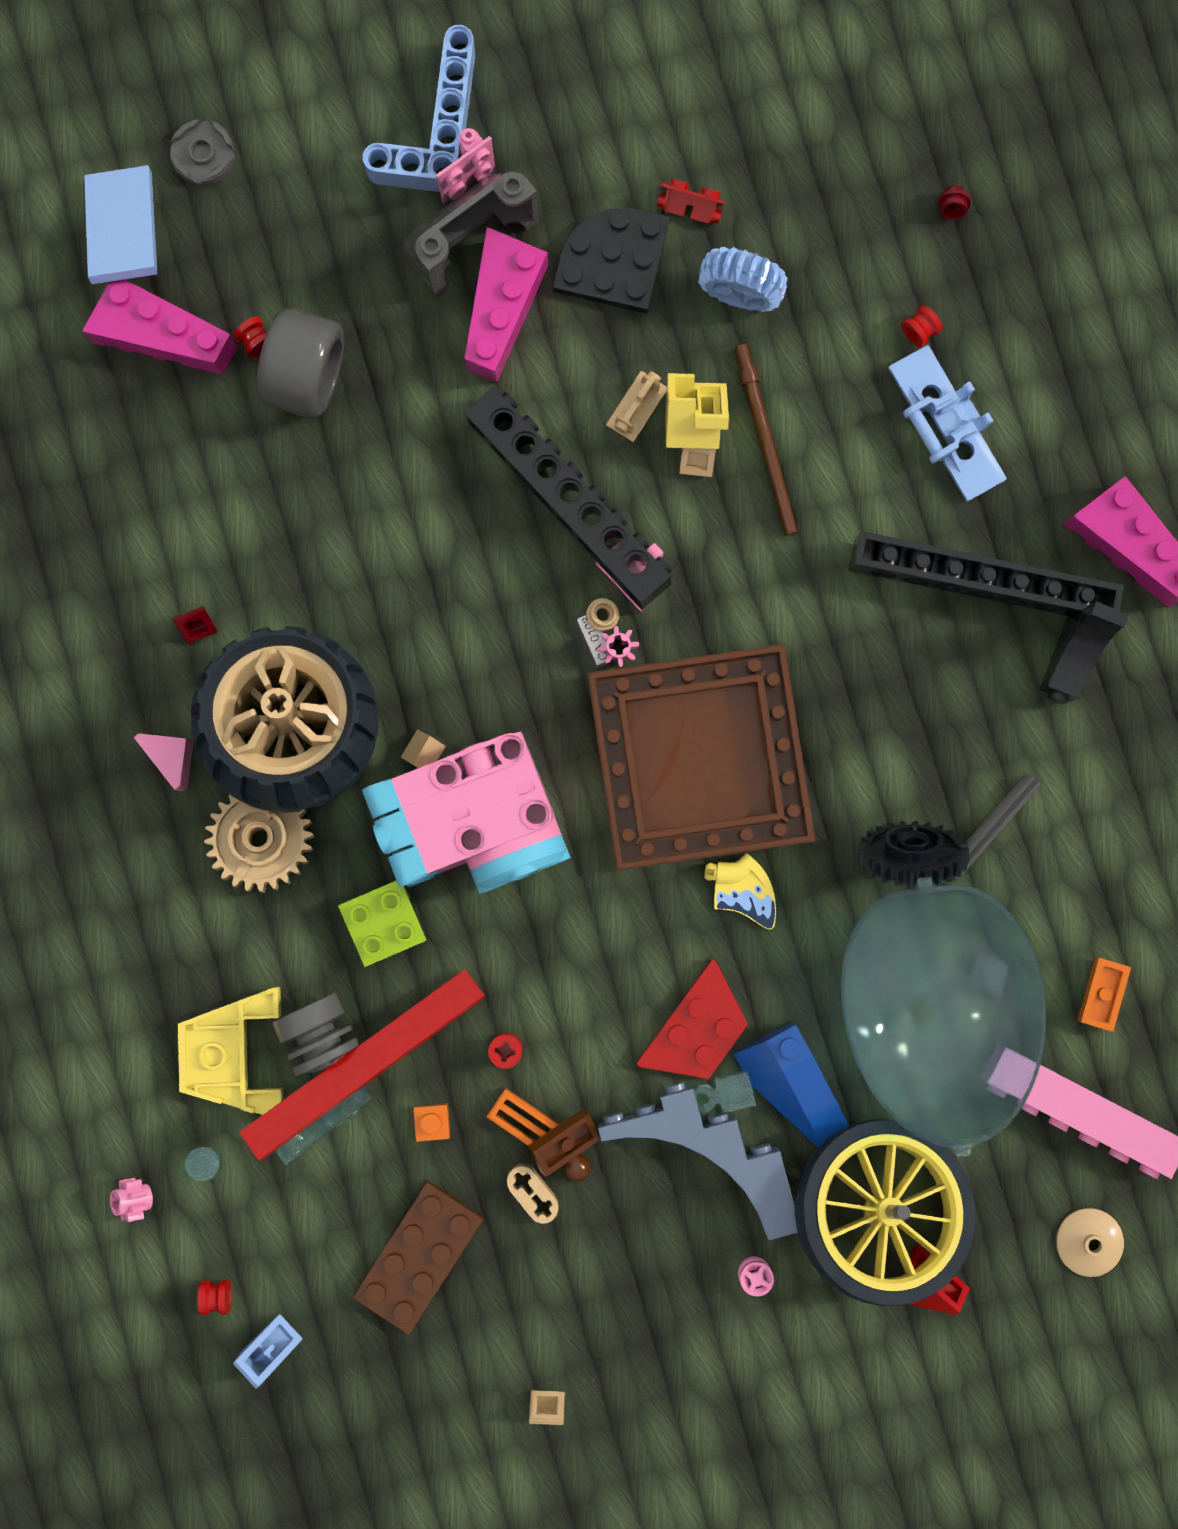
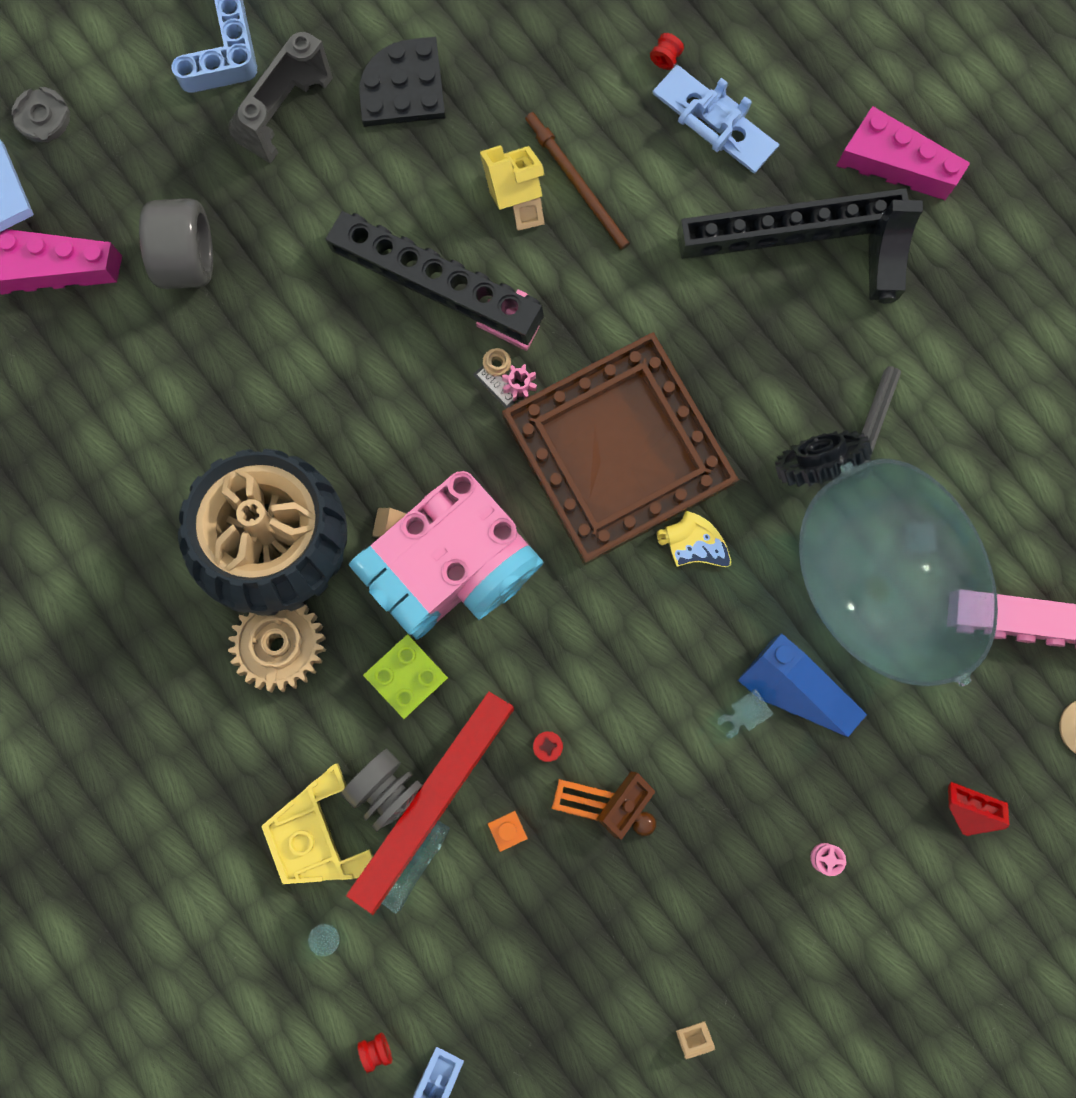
camera: 20 degrees left, 5 degrees down
bright pink gear [110,1178,153,1222] -> none
bright pink slope [134,733,194,792] -> none
dark red slope [173,606,218,645] -> none
red wheel [233,316,267,359] -> none
reddish brown plate [353,1180,484,1335] -> none
bright pink hinge [436,128,495,204] -> none
dark pink wedge [465,227,548,383] -> none
tan beam [507,1164,559,1224] -> none
sand blue arch [598,1082,798,1240] -> none
tan hinge [606,371,667,443] -> none
red wing [636,959,748,1079] -> none
red hinge [657,178,726,225] -> none
light blue gear [698,247,788,312] -> none
wheel [795,1119,976,1306] -> none
orange plate [1077,957,1131,1032] -> none

